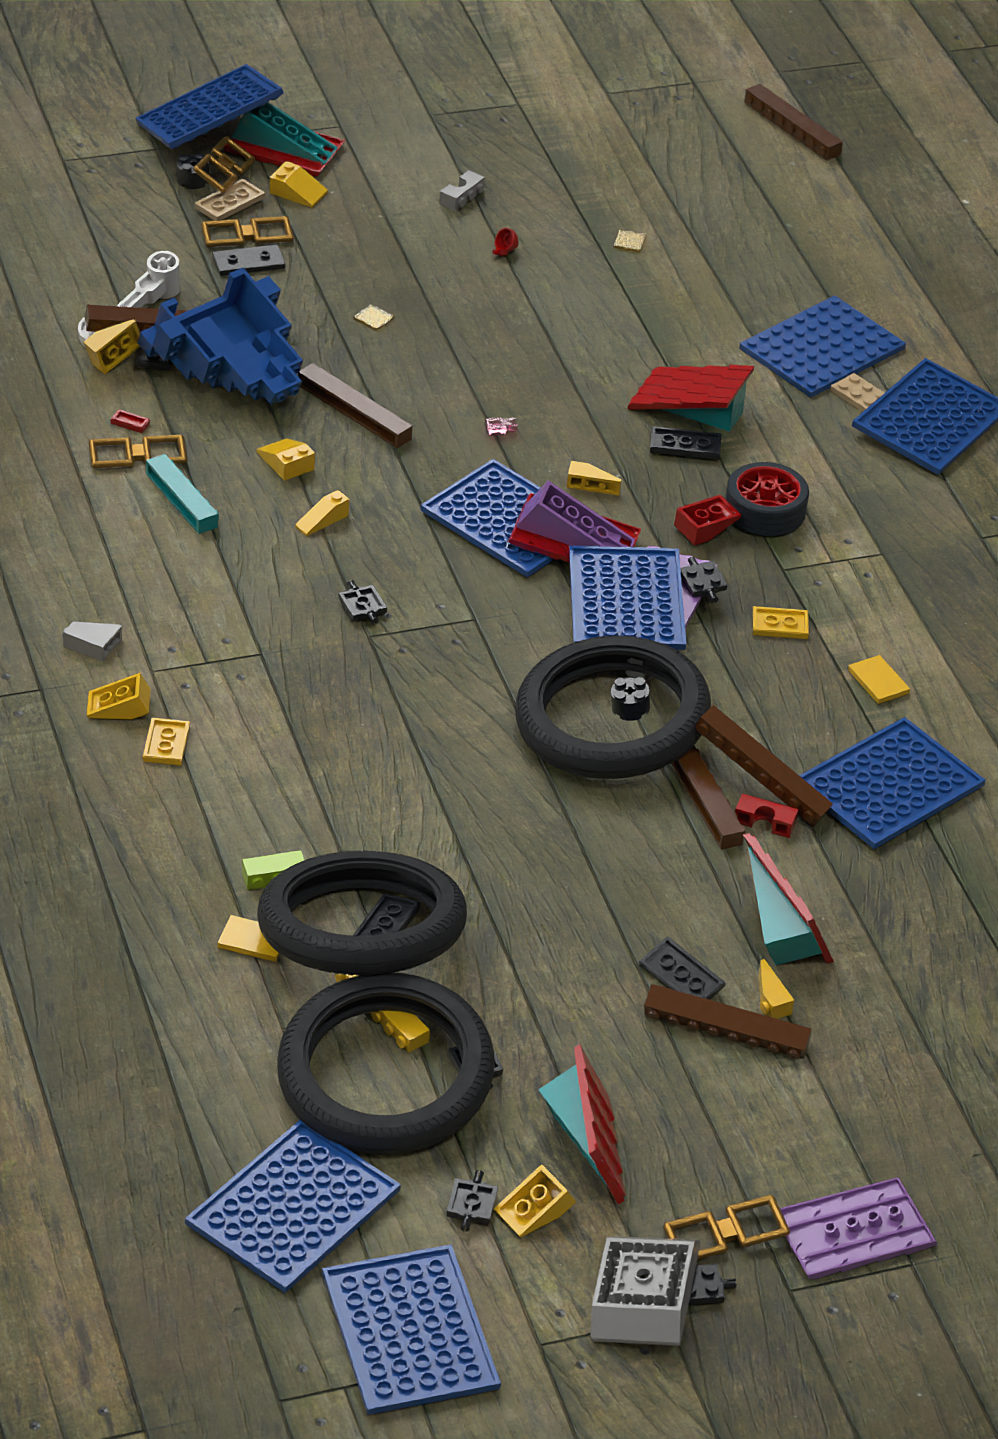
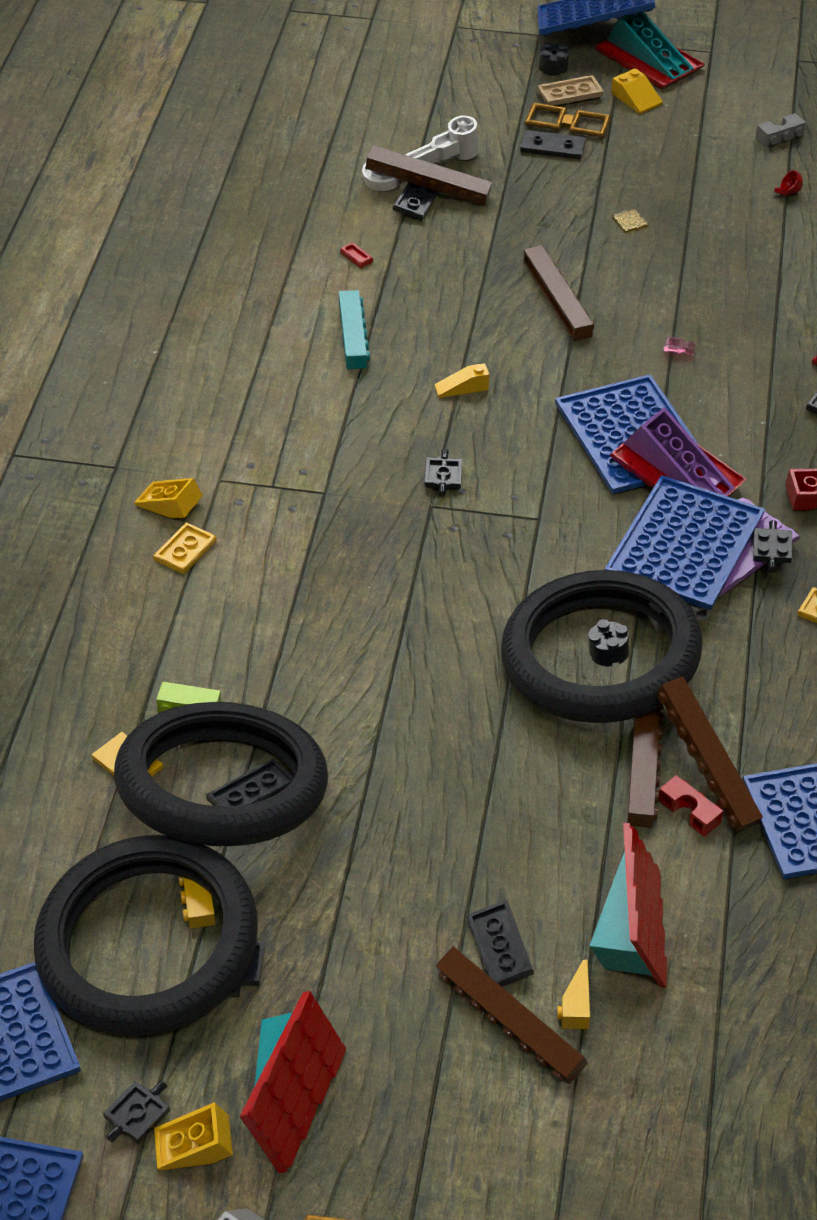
camera: 30 degrees right, 5 degrees up
light grey slope [62,621,122,662] -> none
yellow slope [83,320,140,374] -> none
pearl gold bar [88,434,188,468] -> none
blue panel [137,268,303,405] -> none
pearl gold bar [193,136,255,193] -> none
yellow slope [256,438,315,481] -> none
yellow slope [567,461,621,495] -> none

